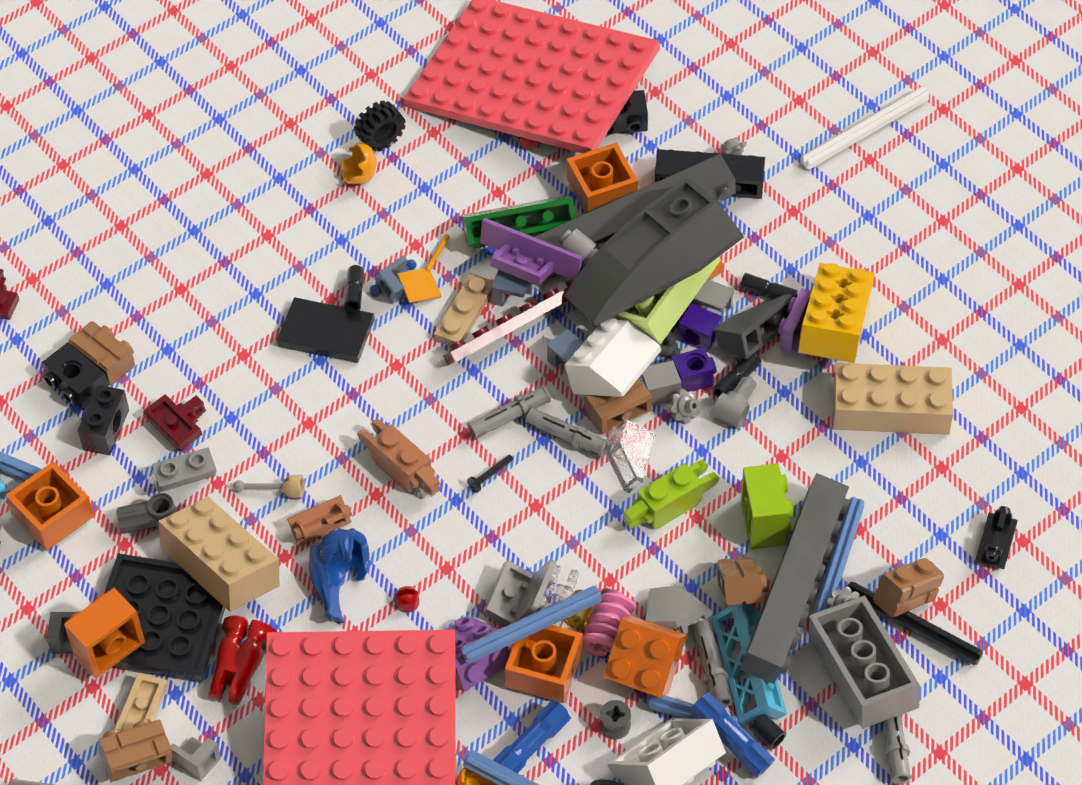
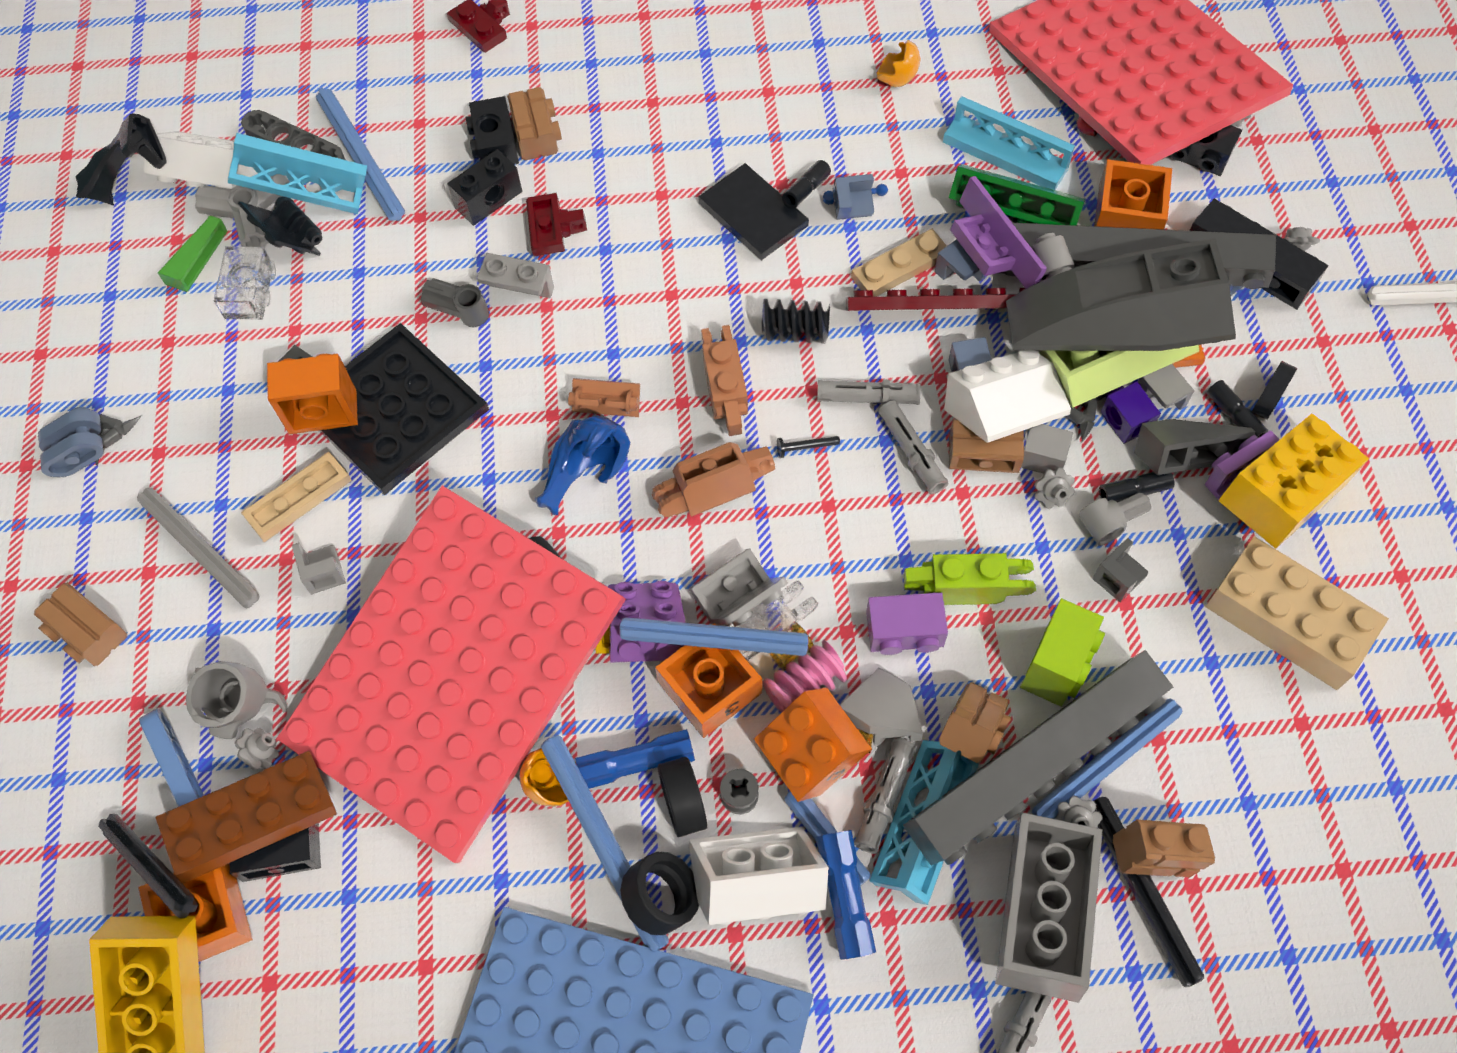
camera: 35 degrees right, 10 degrees up
orange brick [5,461,94,551] -> none
medium nougat brick [98,719,172,782] -> none
tan brick [159,497,280,612] -> none
red piece [208,616,277,705] -> none
hinge [233,475,305,498] -> none
black tyre [354,101,406,152] -> none
red hinge [395,586,420,613] -> none
light orange piece [397,234,450,303] -> none
clear slope [606,419,656,493] -> none
dark purple brick [671,347,717,392] -> none
black hinge [751,714,786,749] -> none
black hinge [975,506,1018,569] -> none
none -> nougat hinge [651,442,775,518]
none -> black tyre [657,757,707,837]
none -> black piece [762,299,830,344]
none -> medium lavender brick [866,592,948,655]
none -> medium azure fence [943,96,1075,190]
none -> dark grey panel [1092,538,1148,602]
none -> black beam [1251,361,1298,420]

